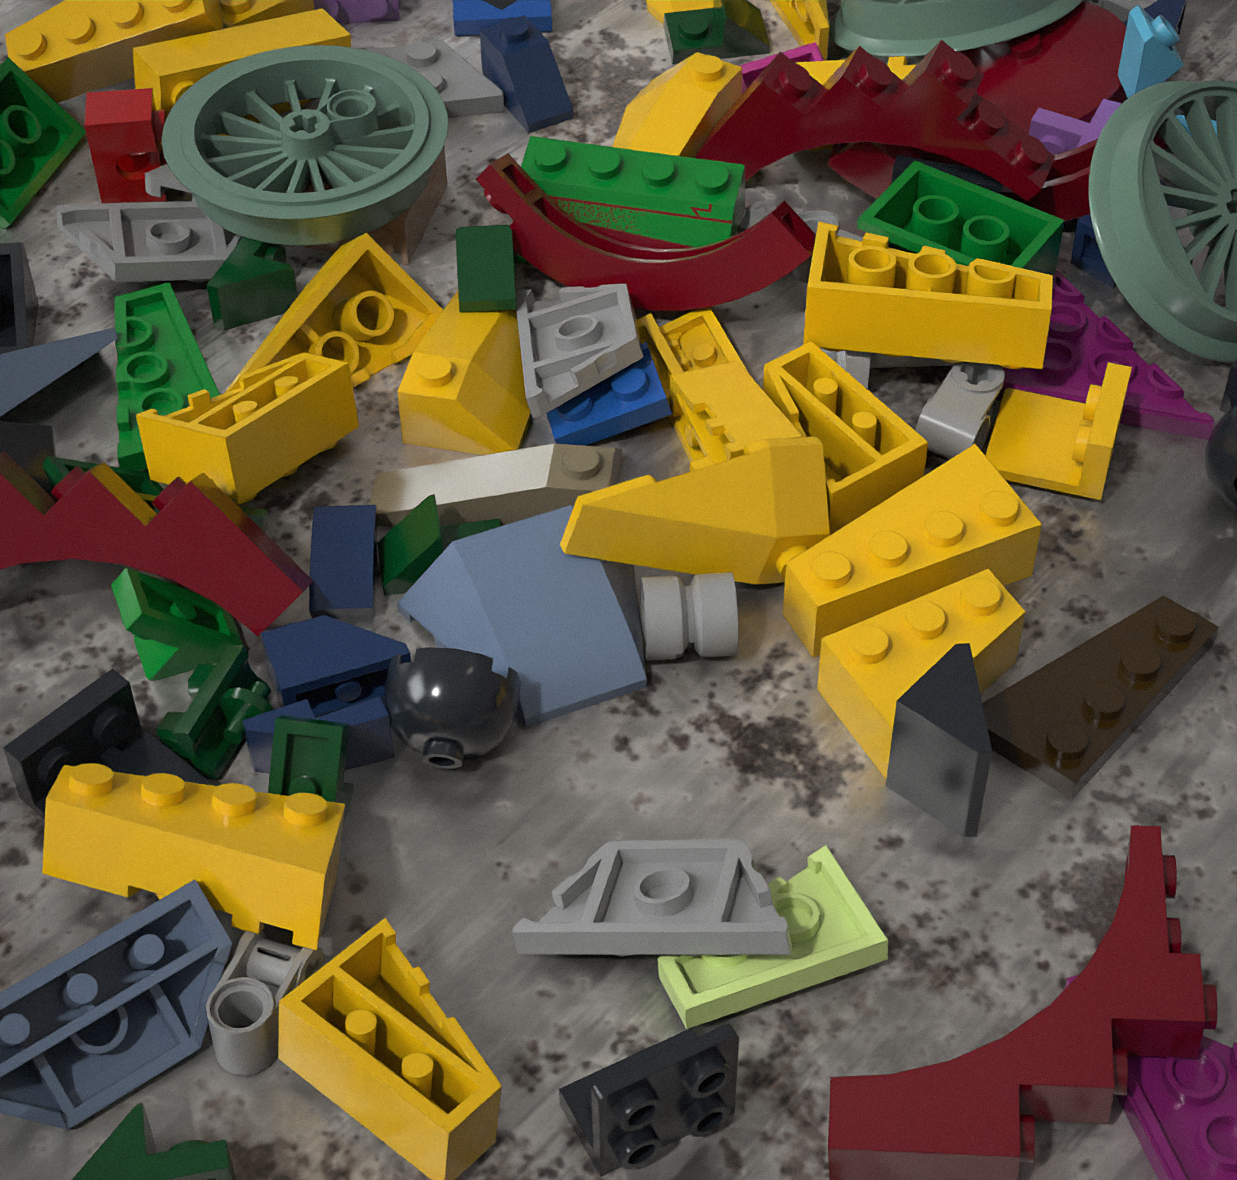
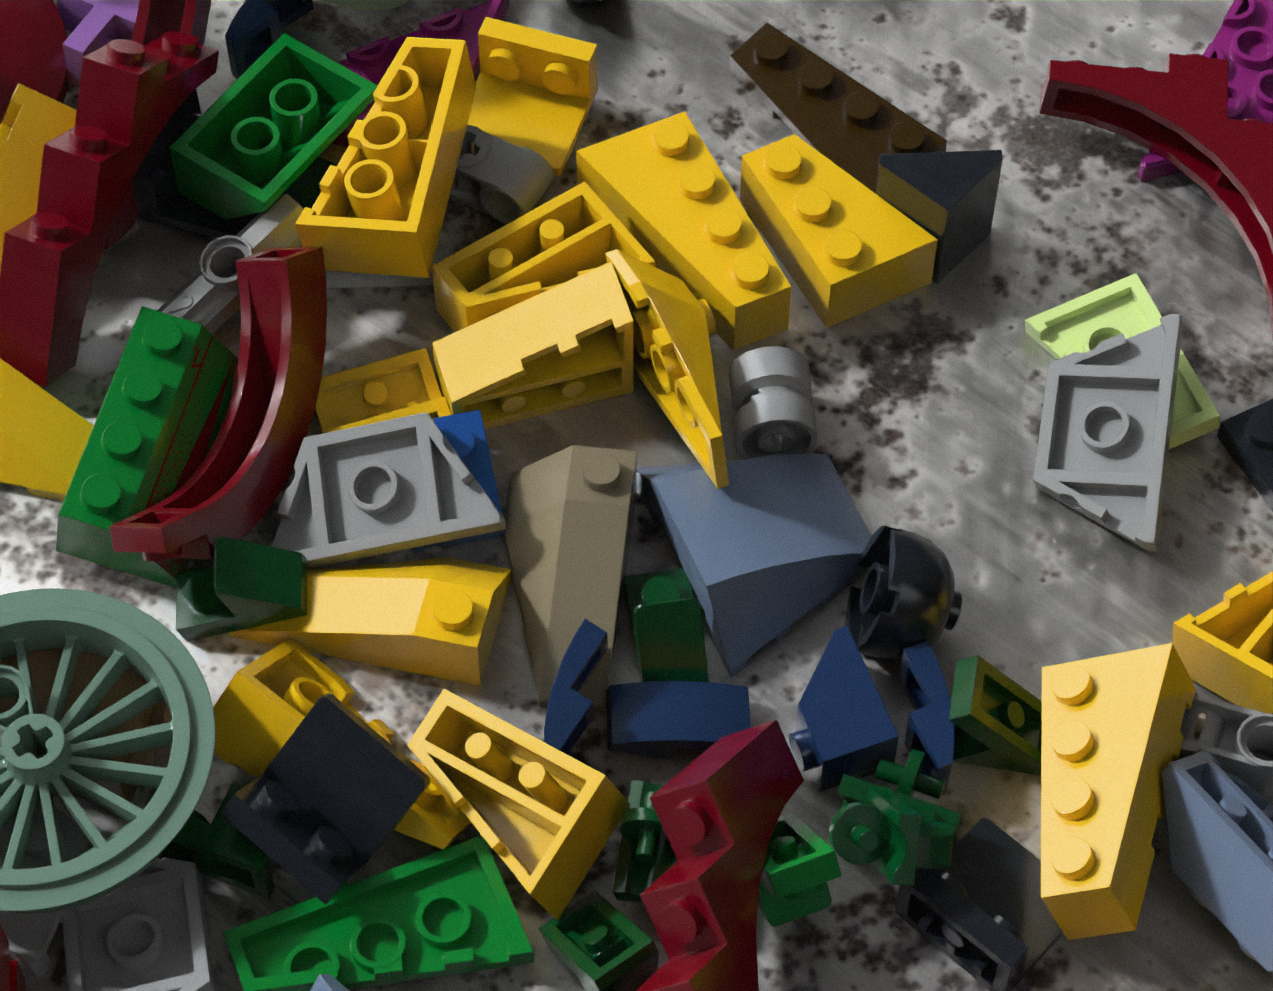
camera: 90 degrees left, 10 degrees up
none -> black bracket [220,693,430,905]
none -> dark blue slope [544,619,608,755]
none -> dark green hips [829,786,954,886]

